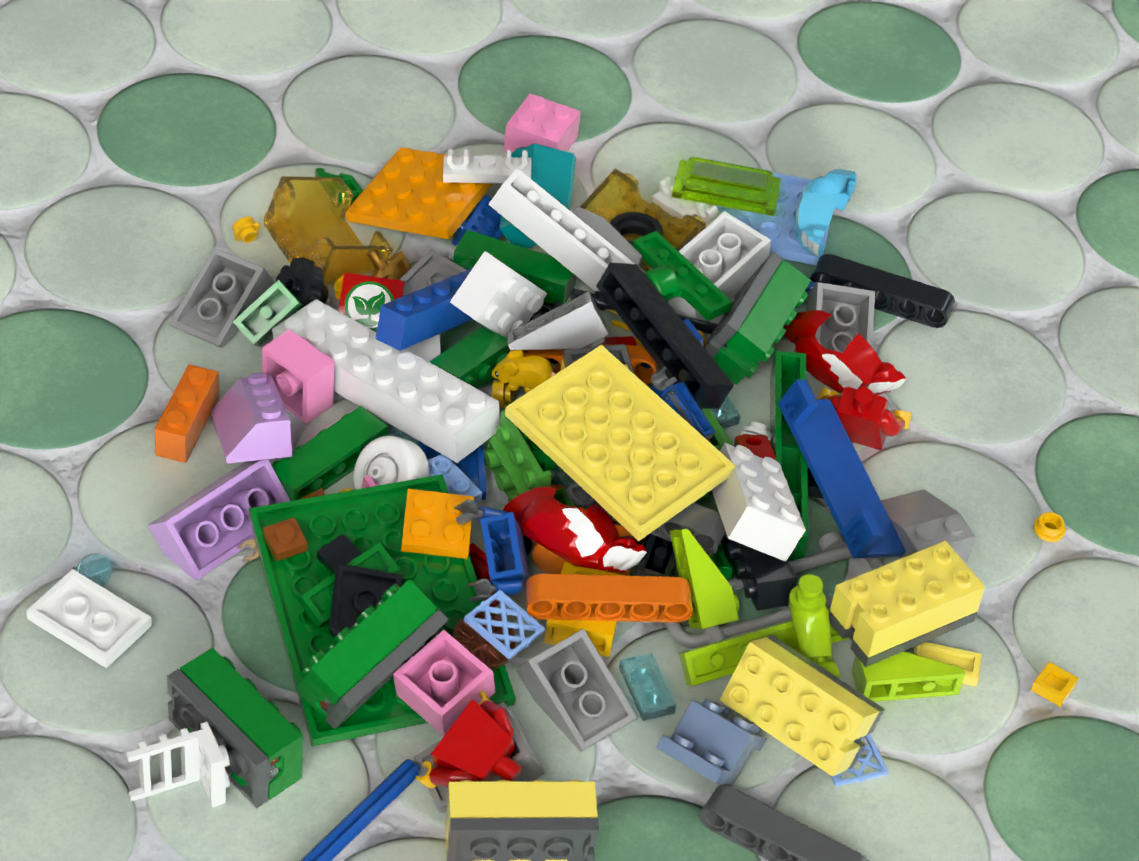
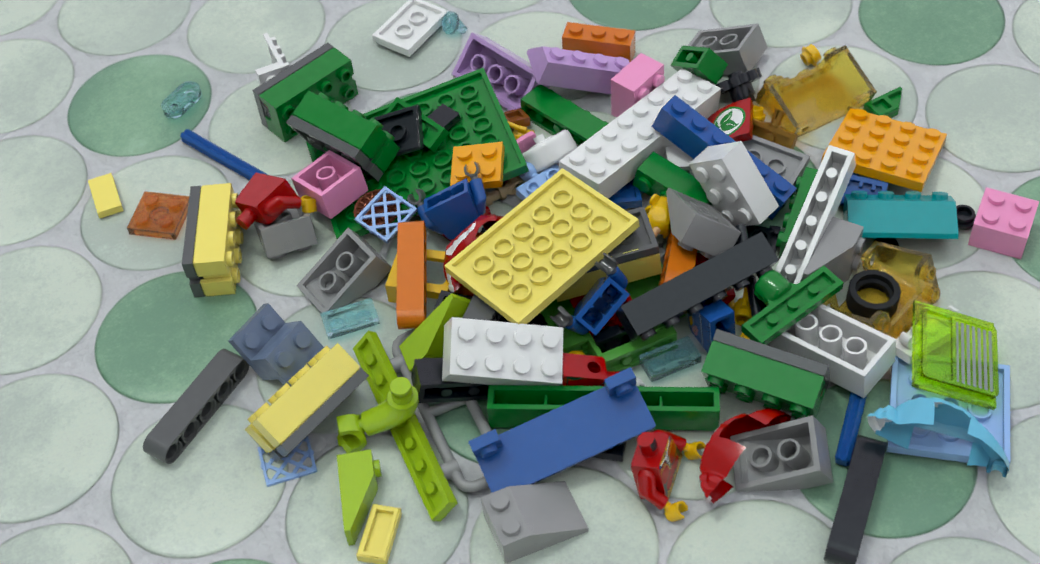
camera: 100 degrees right, 5 degrees up
dark orange plate [263,518,308,561] -> none
white plate [443,149,532,183] -> none
light yellow piece [829,541,985,667] -> none

